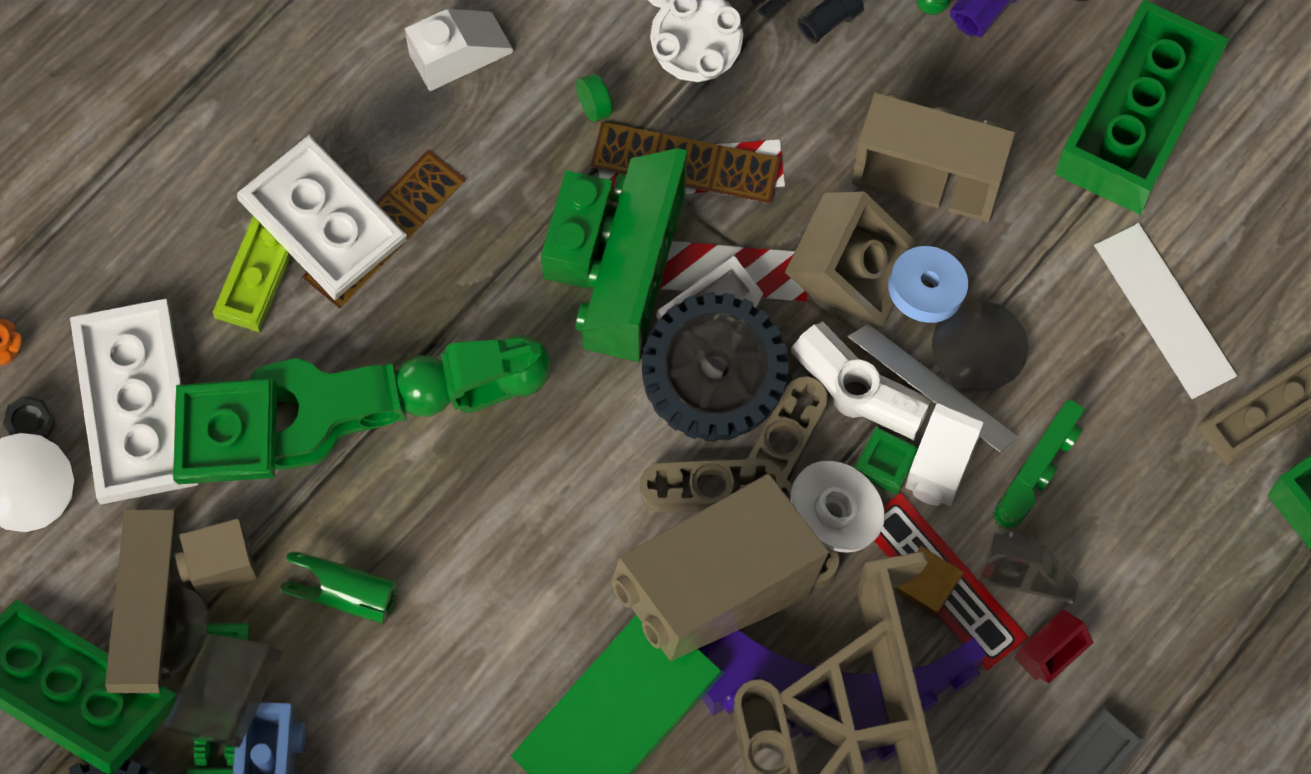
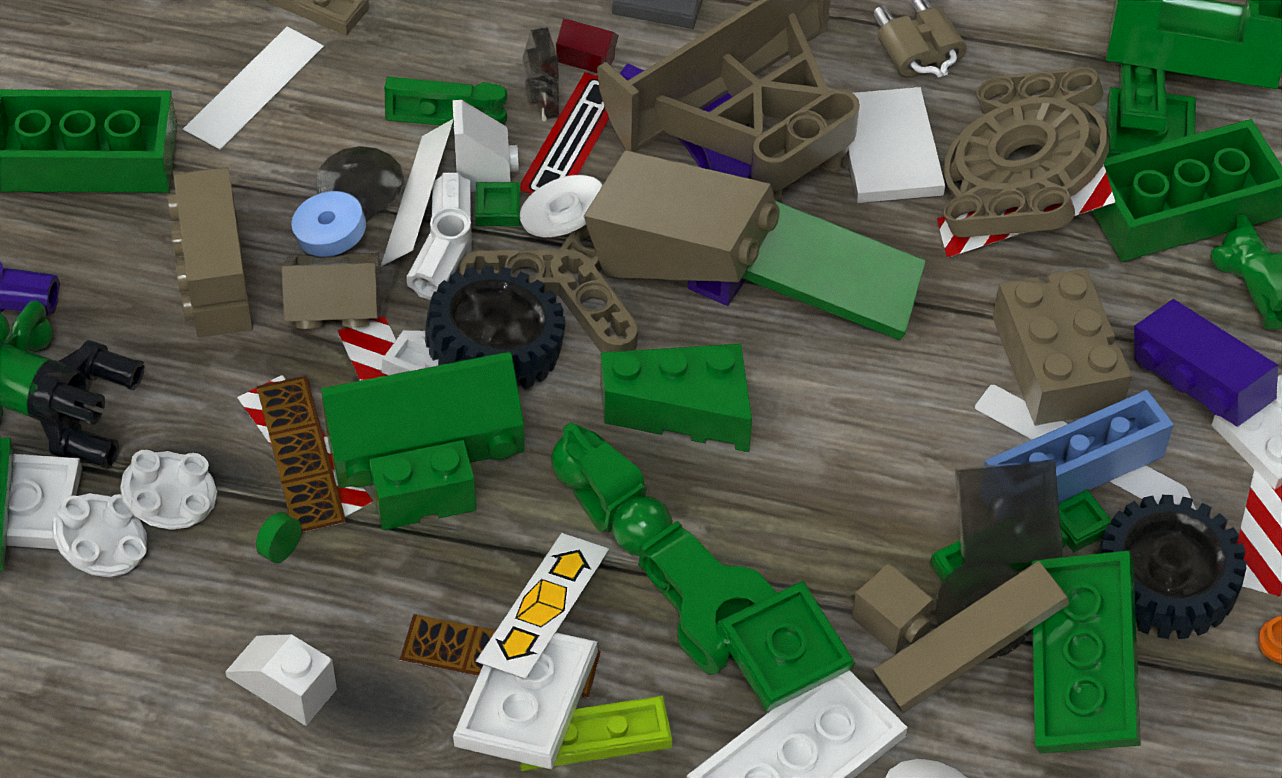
camera: 120 degrees left, 15 degrees down
green piece [280,551,398,625] -> none
pearl gold tile [893,546,964,617] -> none
none -> sticker [476,533,609,679]
none -> green wedge [600,343,752,452]

